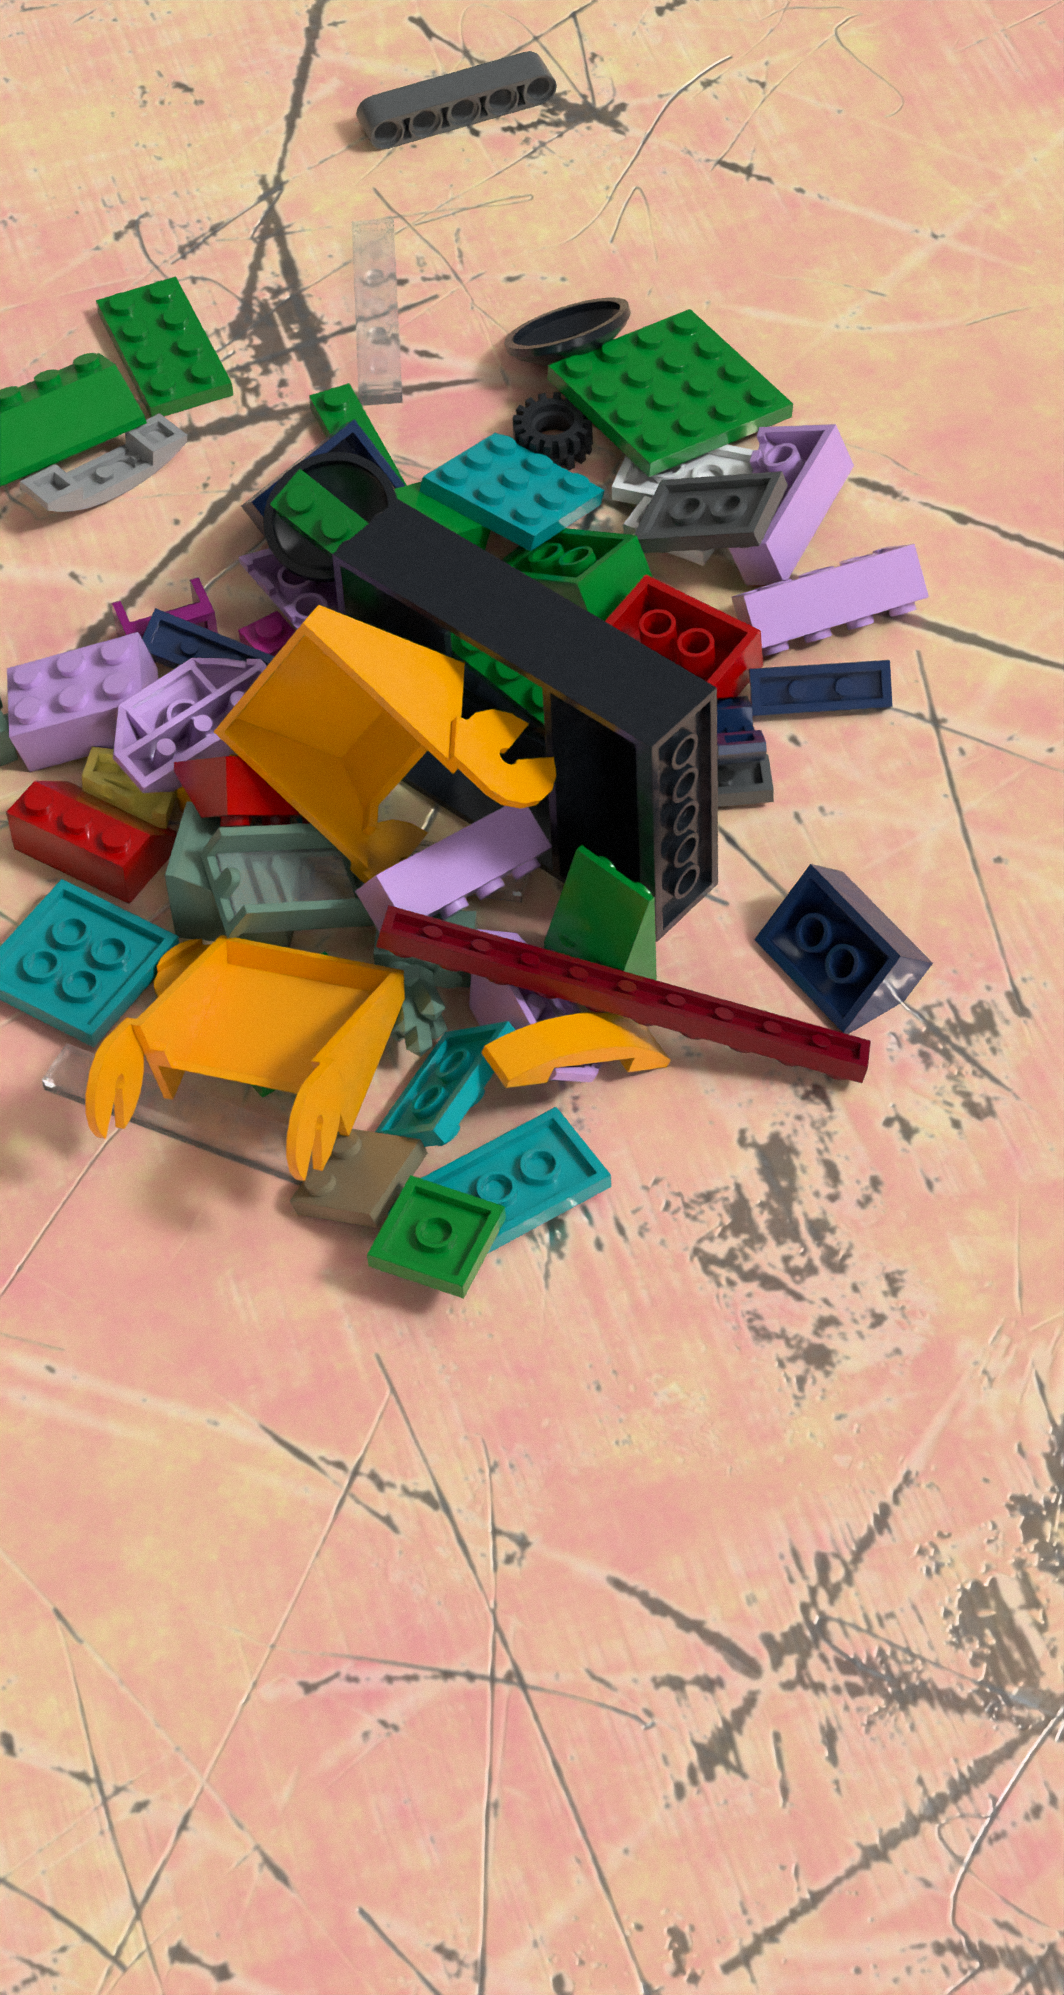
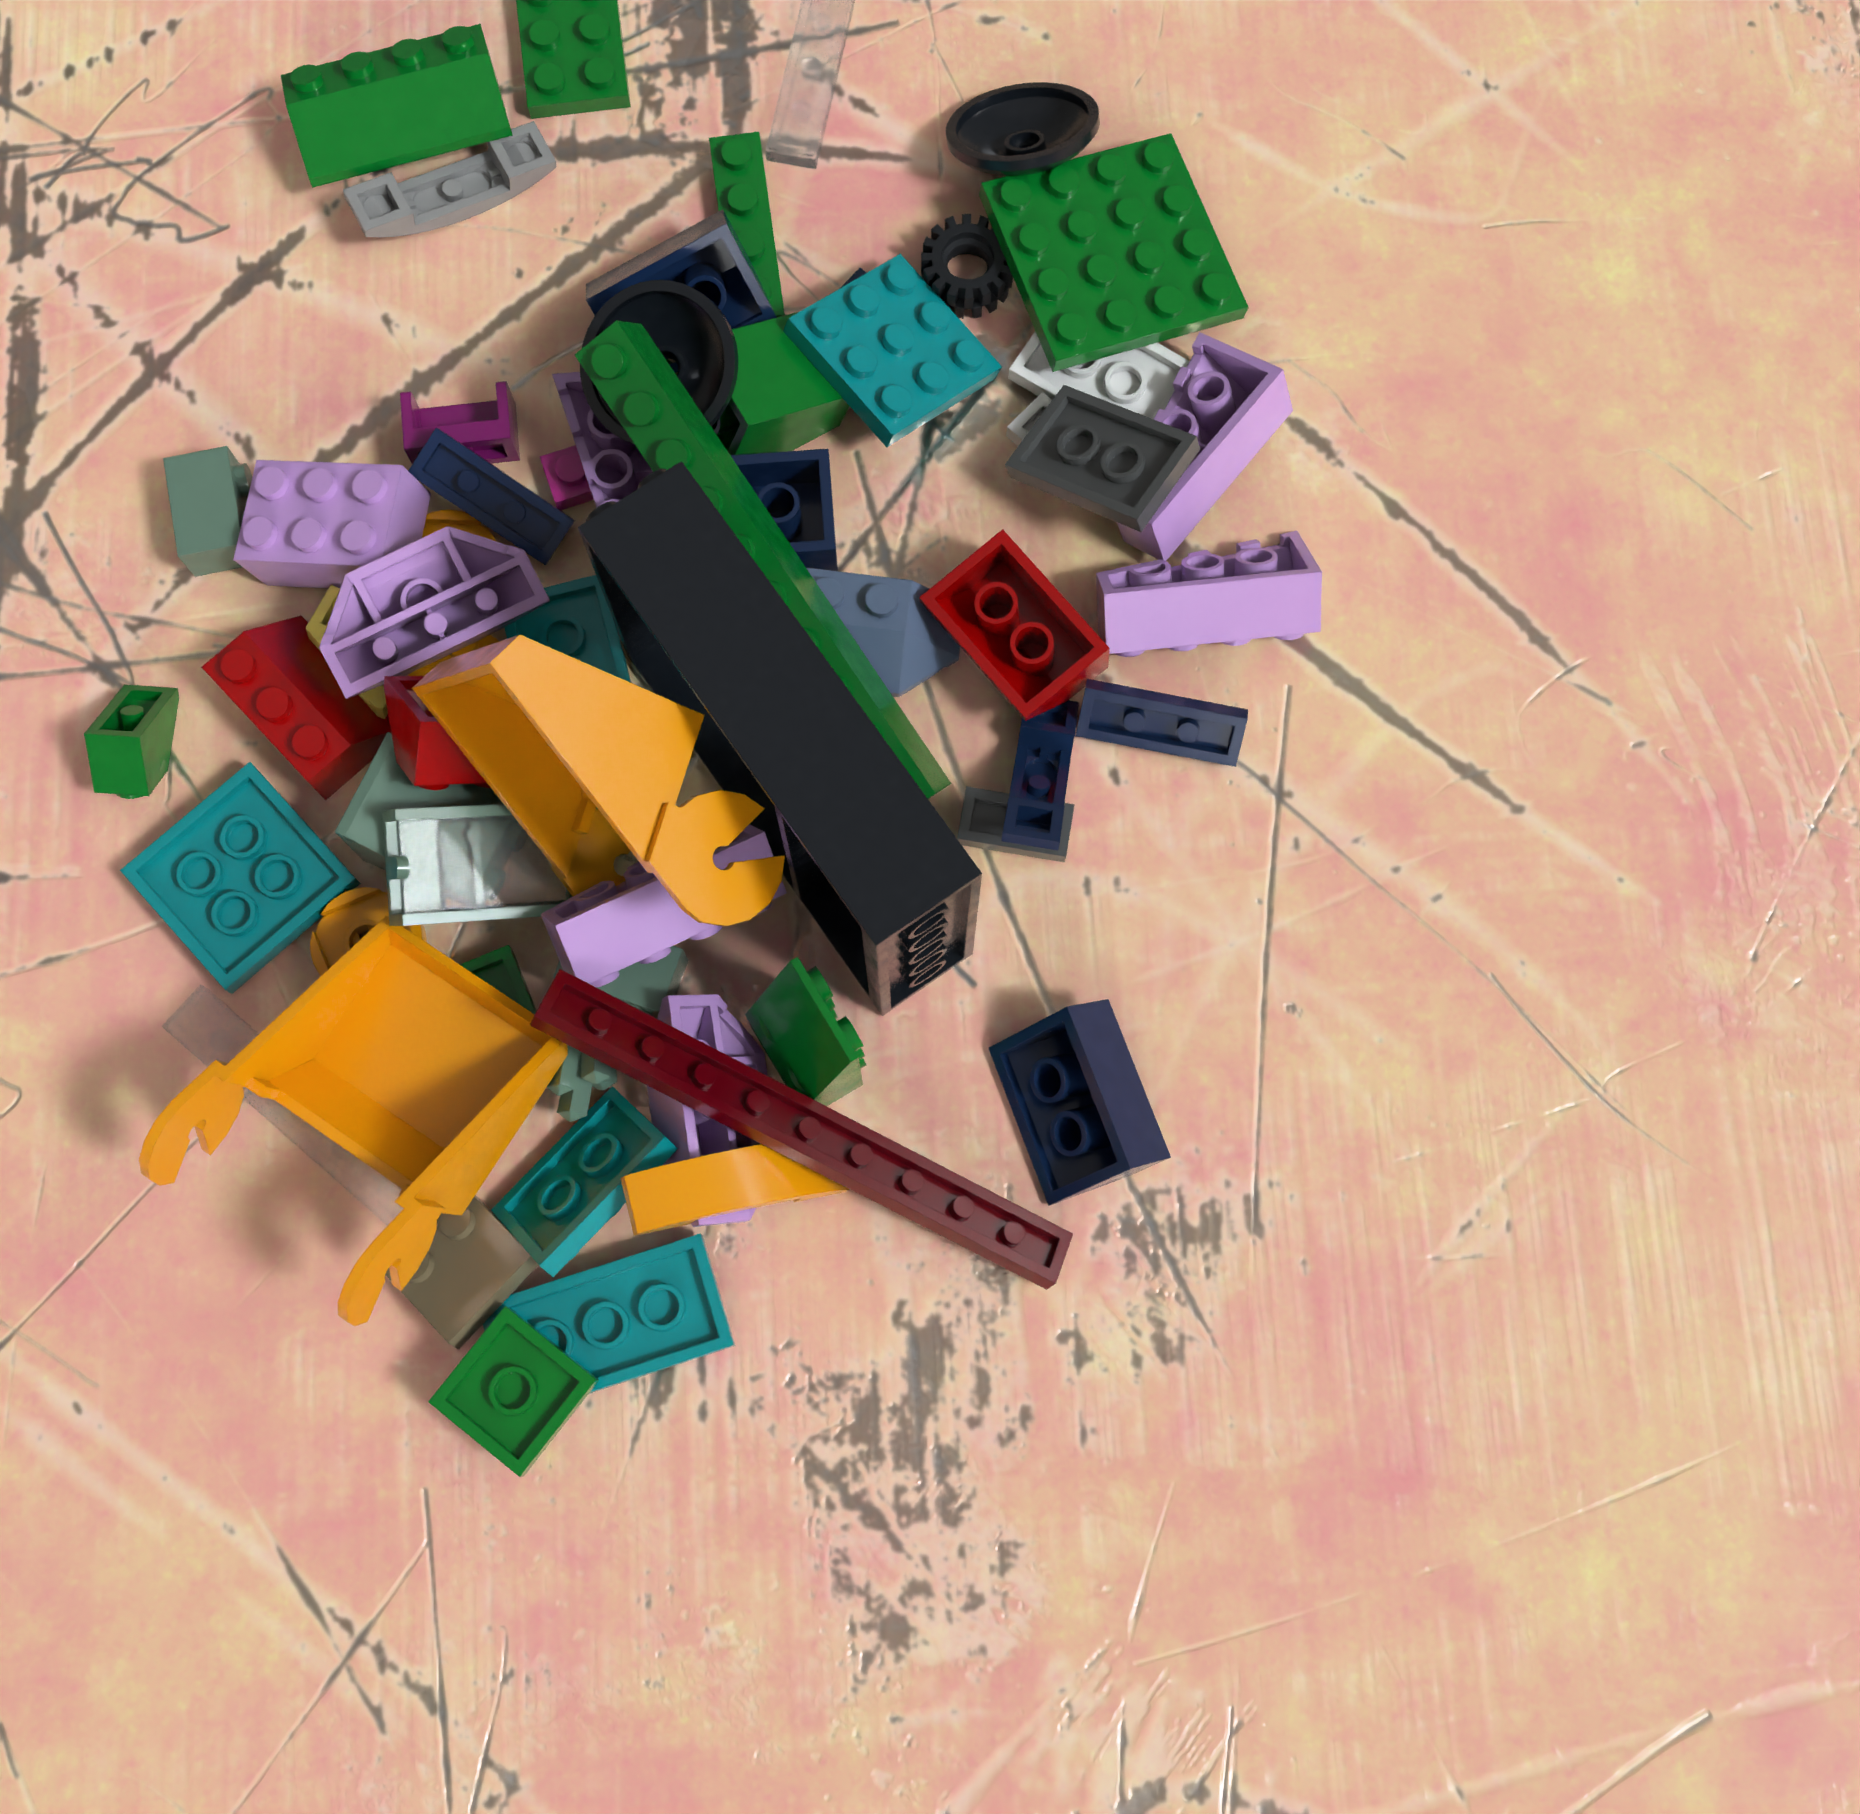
camera: 10 degrees right, 25 degrees up
green slope [502,528,653,621] -> none

